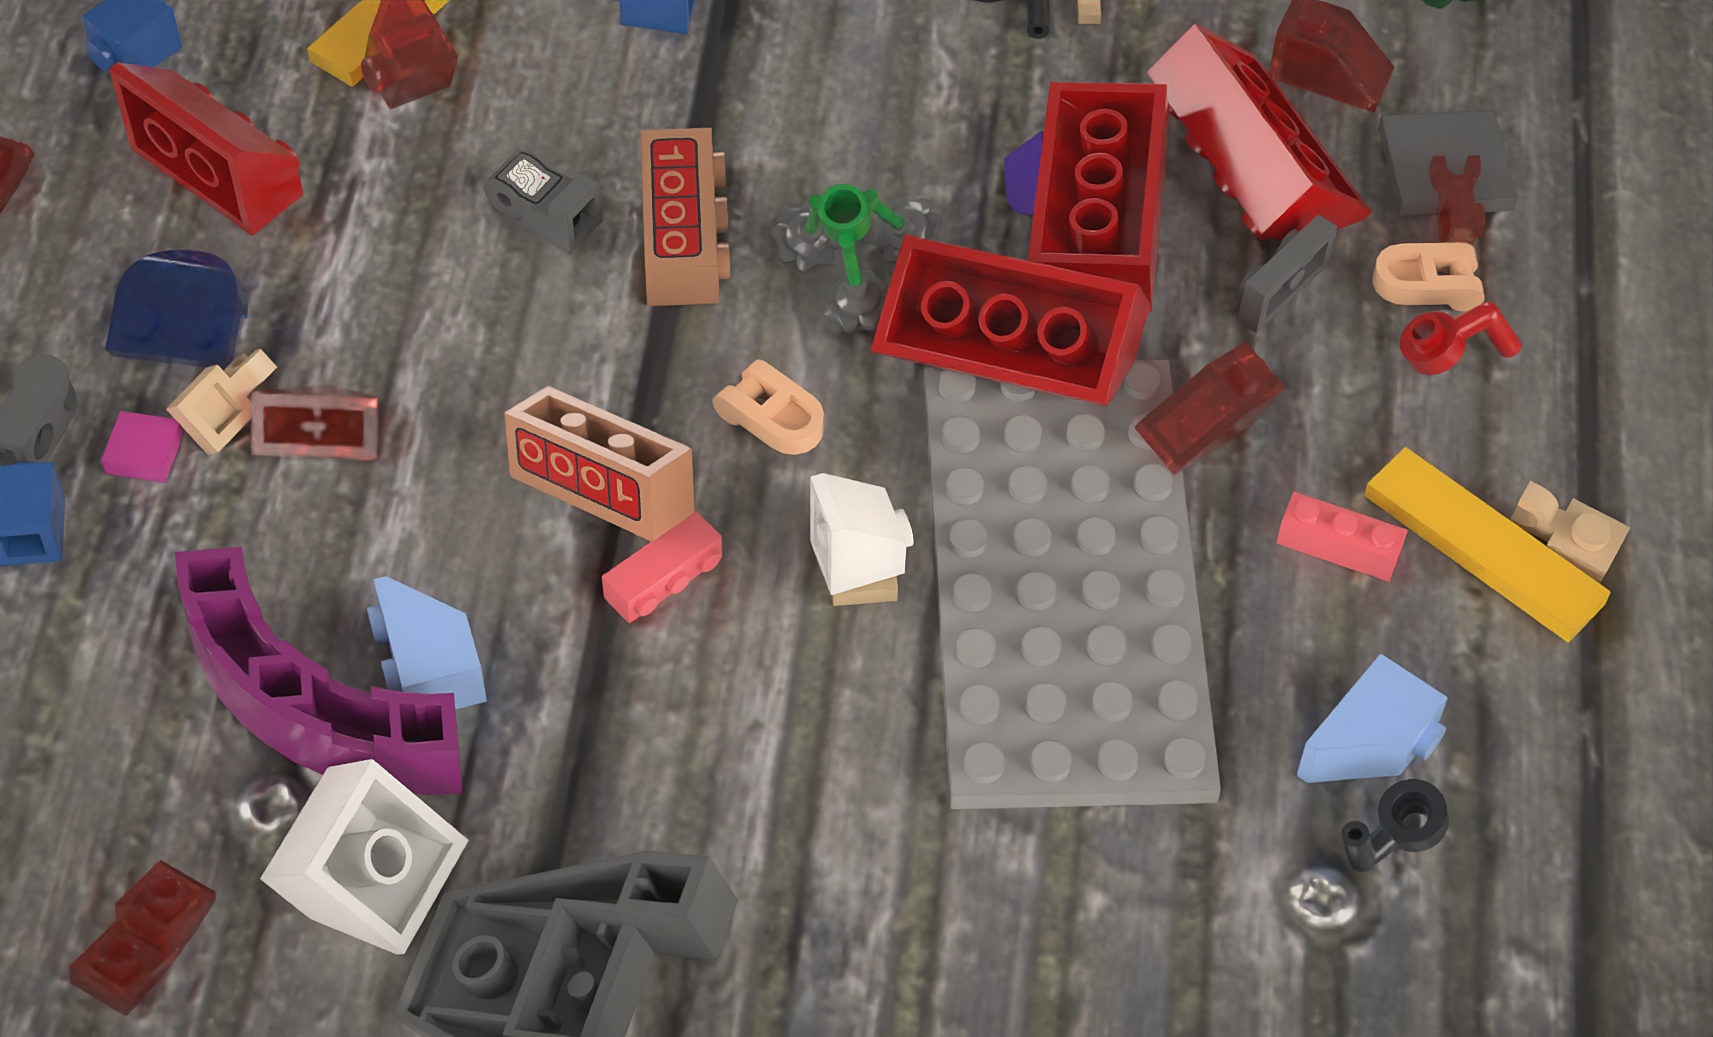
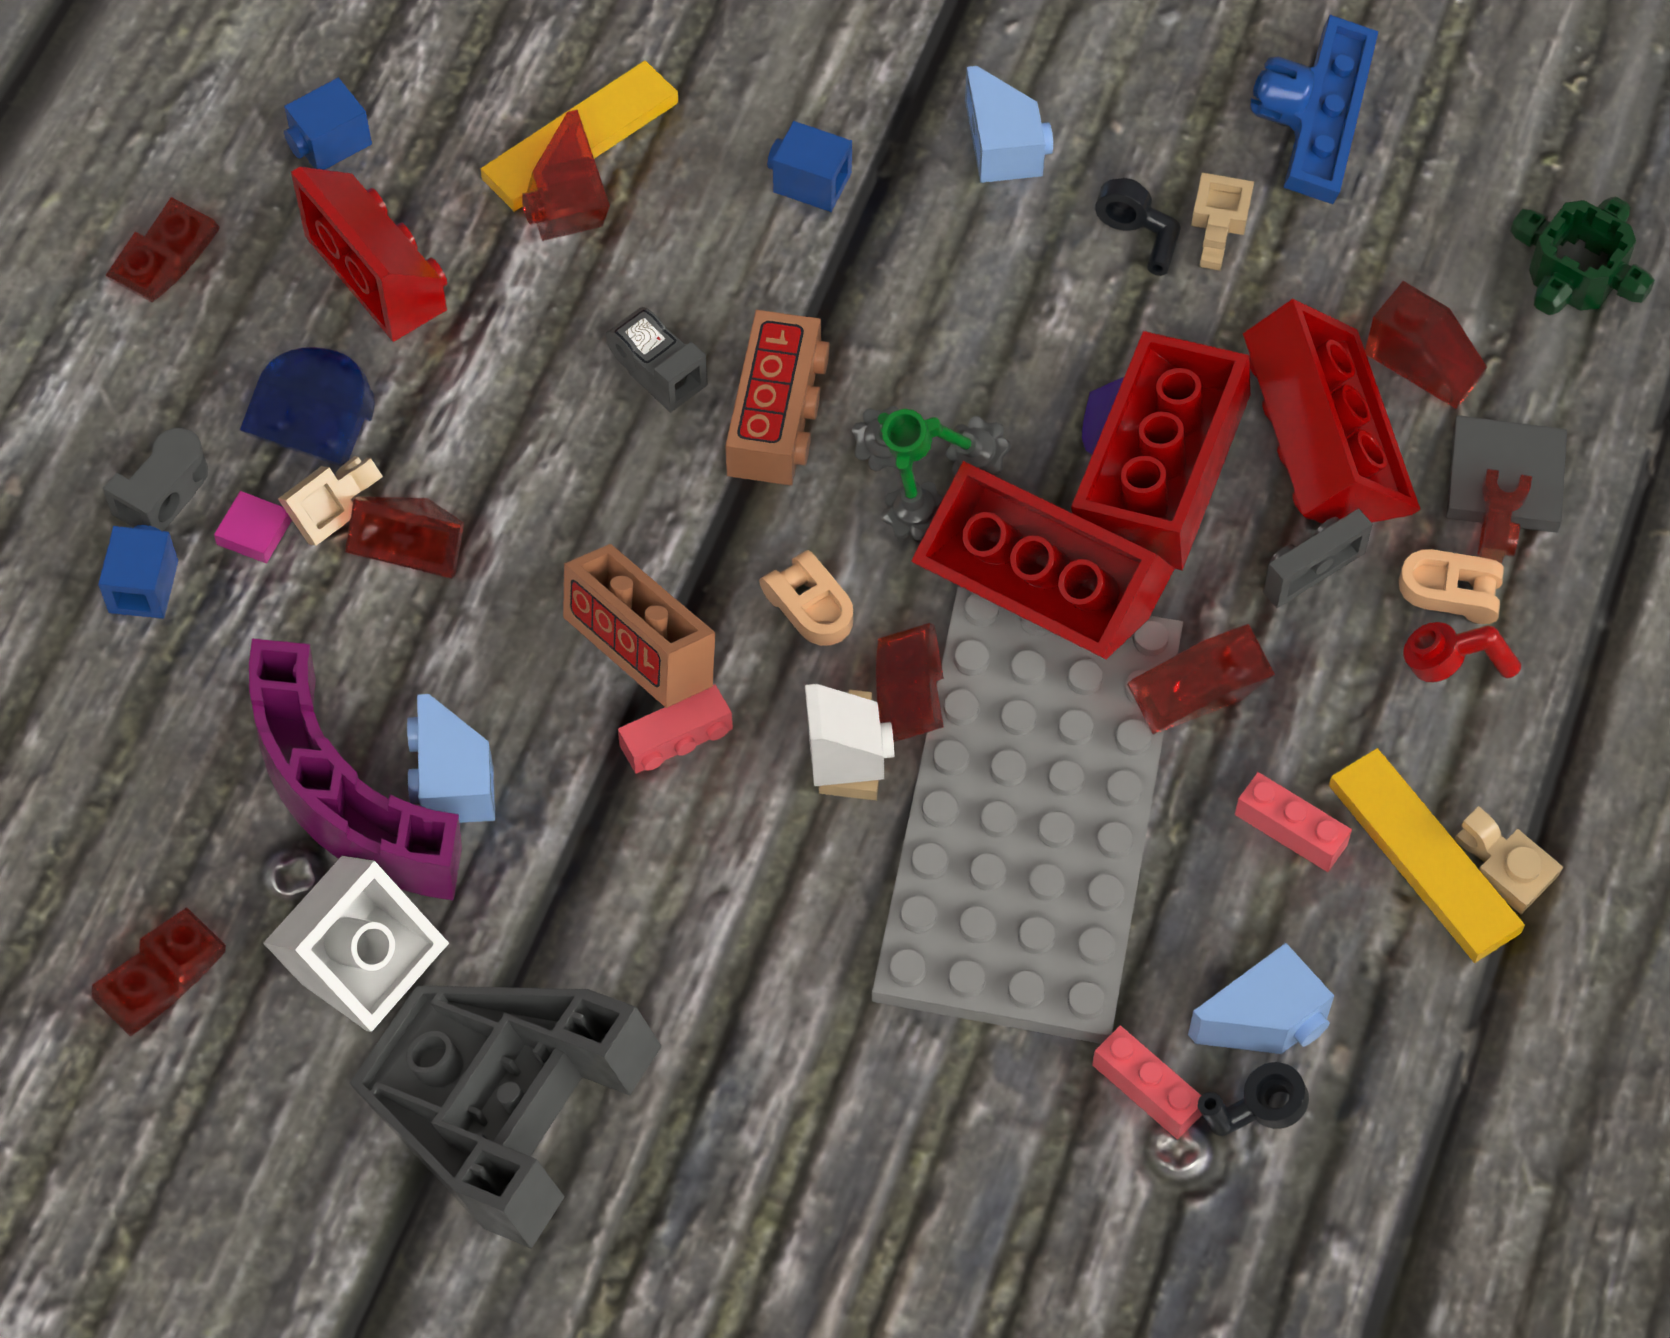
camera: 15 degrees right, 5 degrees up
none -> clear red slope [876,623,944,742]
none -> coral piece [1092,1025,1202,1140]

